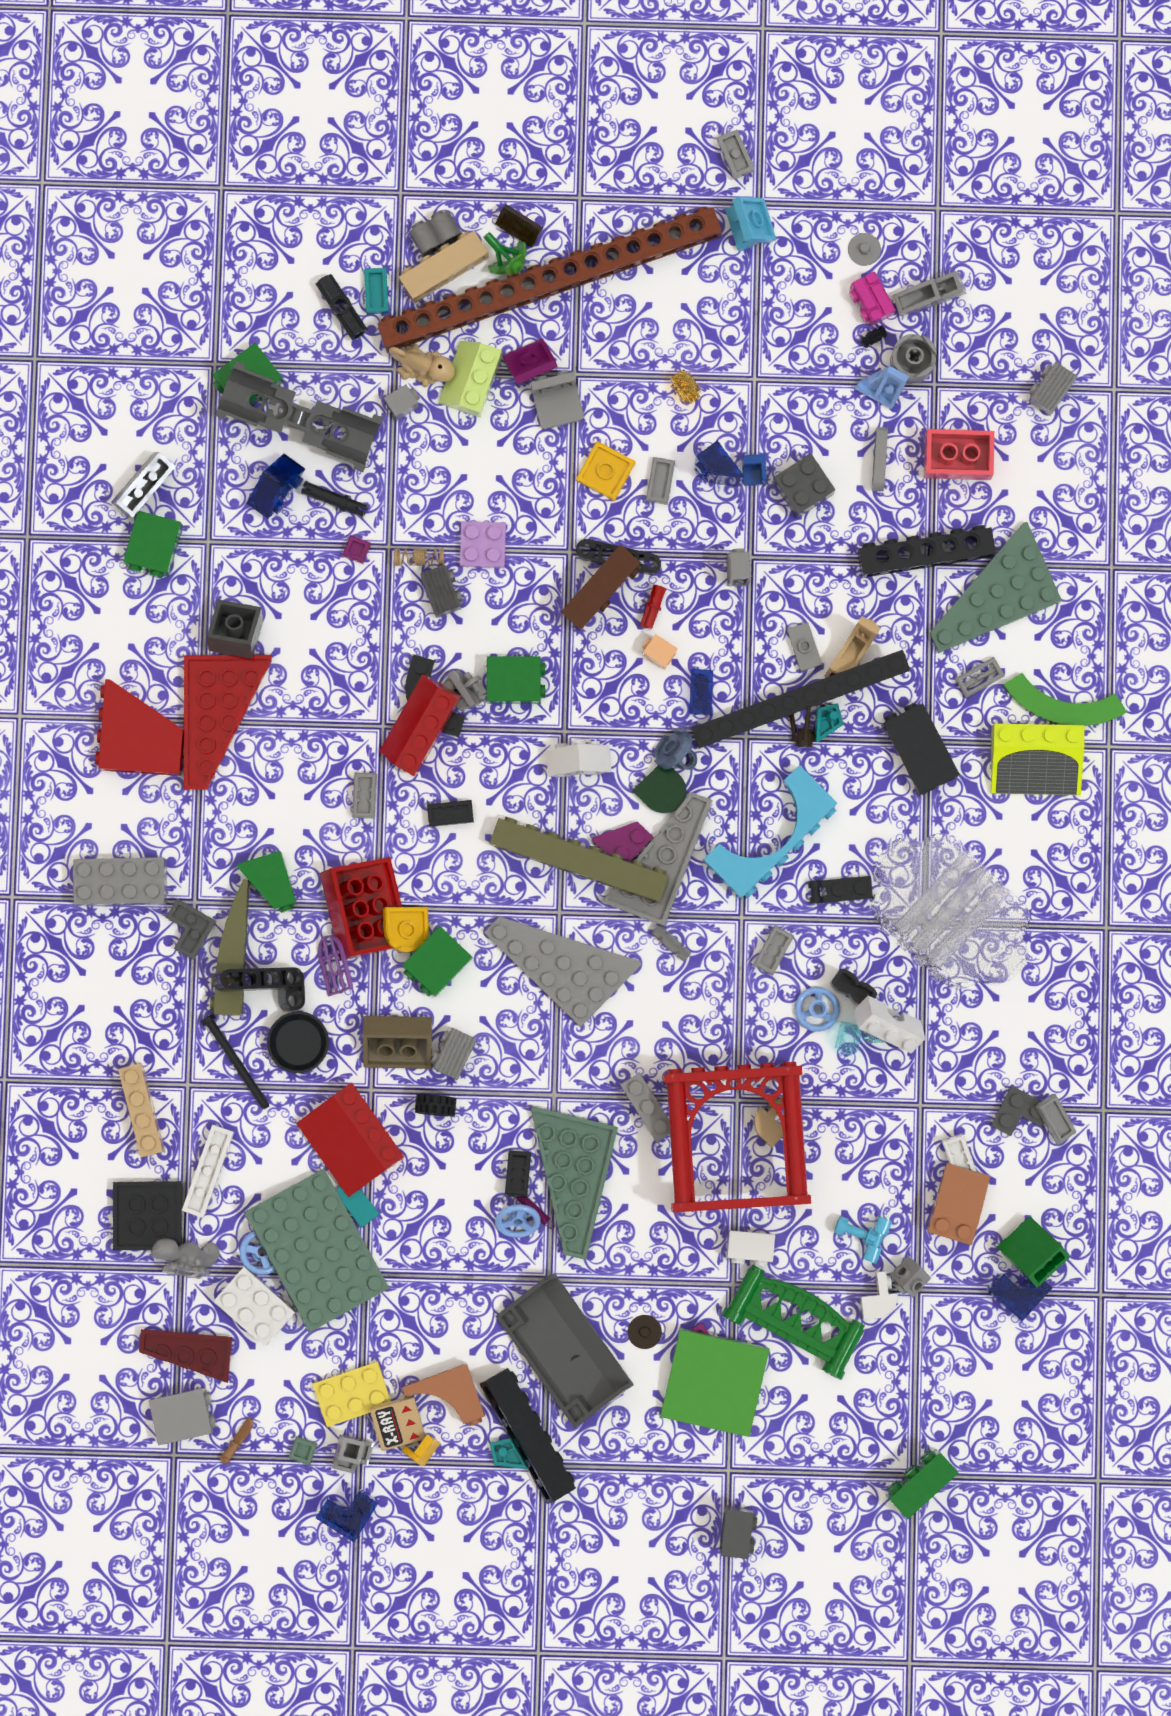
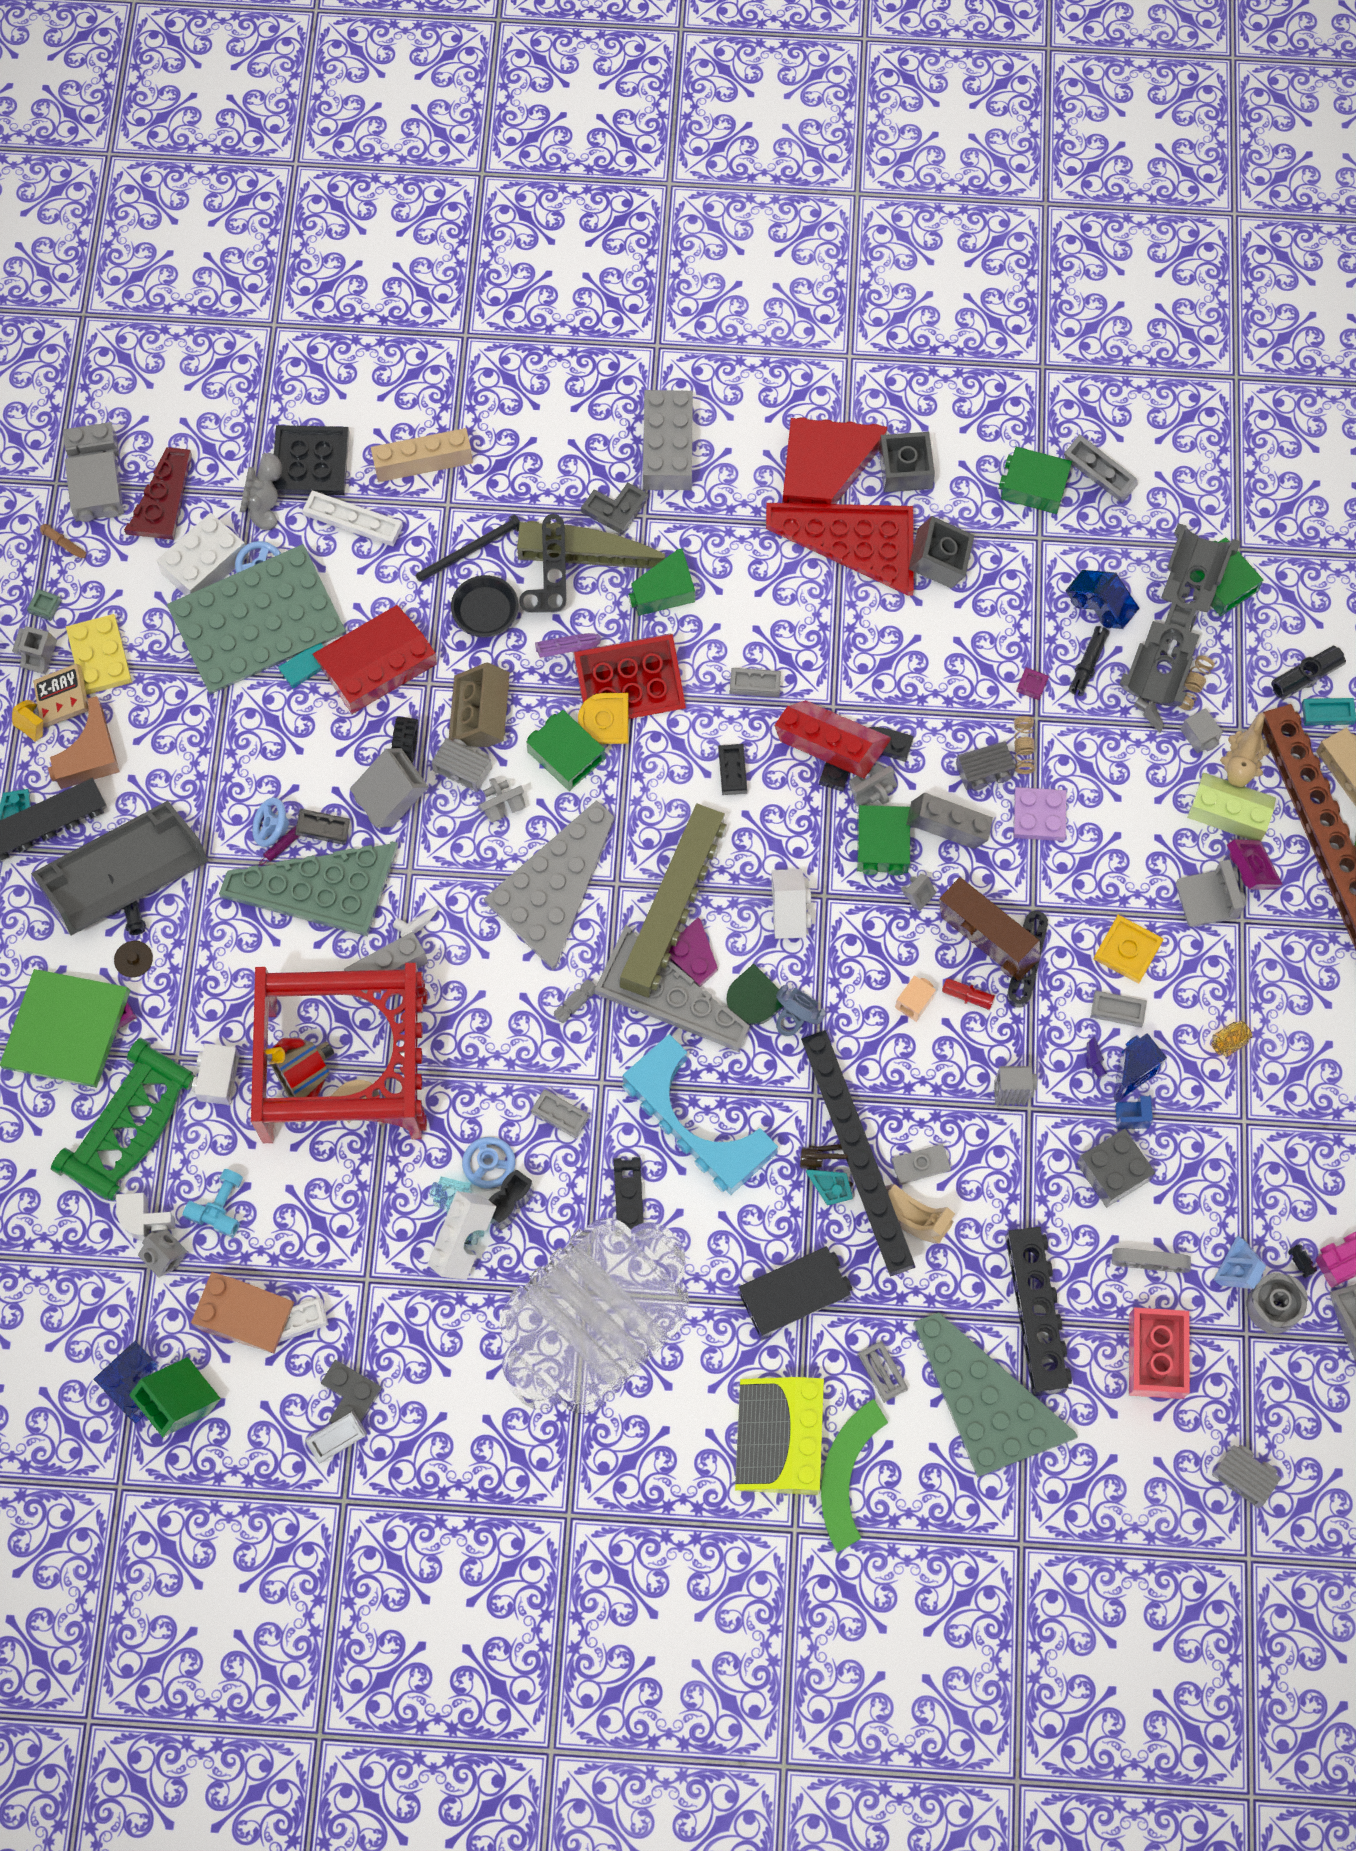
camera: 95 degrees right, 15 degrees down
clear blue plate [689,669,713,716] -> none
none -> light grey brick [63,422,119,458]
none -> black pin [123,901,146,935]
none -> torso [265,1038,334,1097]
none -> light grey brick [350,748,429,828]
none -> white bar [393,905,439,937]
none -> light grey hips [478,778,526,823]
none -> dark grey brick [879,431,935,492]
none -> light grey tile [901,874,936,911]
none -> flat silver brick [906,792,993,849]
none -> dark purple bar [1087,1037,1107,1079]
none -> flat silver bar [1134,697,1164,733]
none -> tan piece [1178,655,1215,710]

